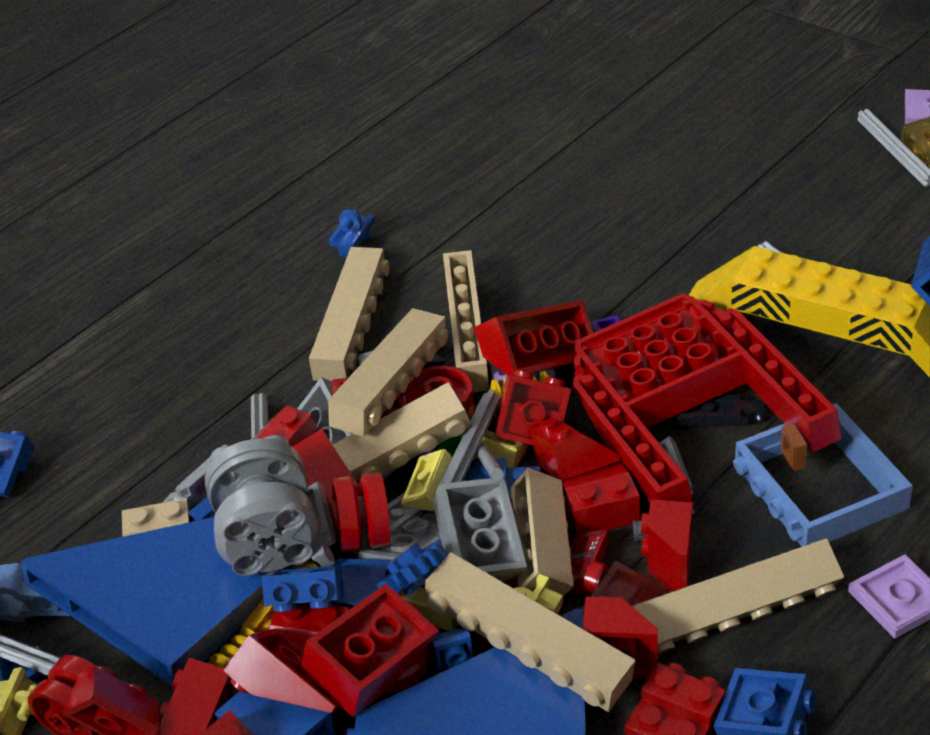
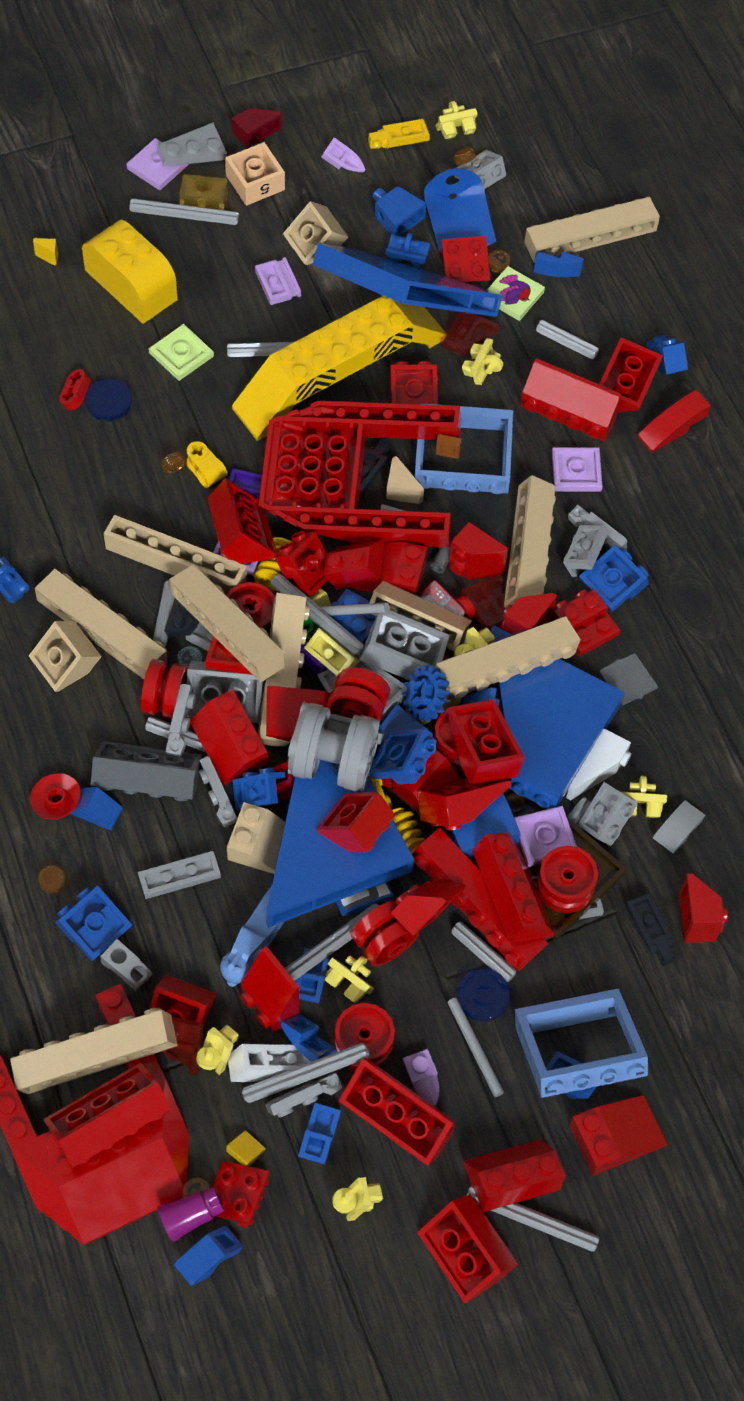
camera: 70 degrees left, 20 degrees up
none -> tan slope [29,621,102,692]
none -> red dish [30,773,81,820]
none -> yellow slope [33,238,58,266]
none -> clear orange tile [38,866,65,893]
none -> red beam [59,369,91,411]
none -> blue slope [70,787,123,831]
none -> yellow brick [82,220,178,324]
none -> clear blue tile [85,379,132,421]
none -> dark grey slope [91,741,203,801]
none -> light grey plate [138,851,221,899]
none -> red wheel [141,659,188,719]
none -> yellowish green tile [149,324,214,381]
none -> clear orange tile [161,452,186,473]
none -> light grey hinge [165,684,196,757]
none -> yellow piece [187,441,227,488]
none -> lavender plate [255,257,301,305]
none -> red slope [316,792,395,852]
none -> slope [336,882,394,916]
none -> tan slope [386,456,424,504]
none -> red plate [390,361,438,405]
none -> light grey bracket [563,525,608,577]
none -> light grey hinge [568,505,627,551]

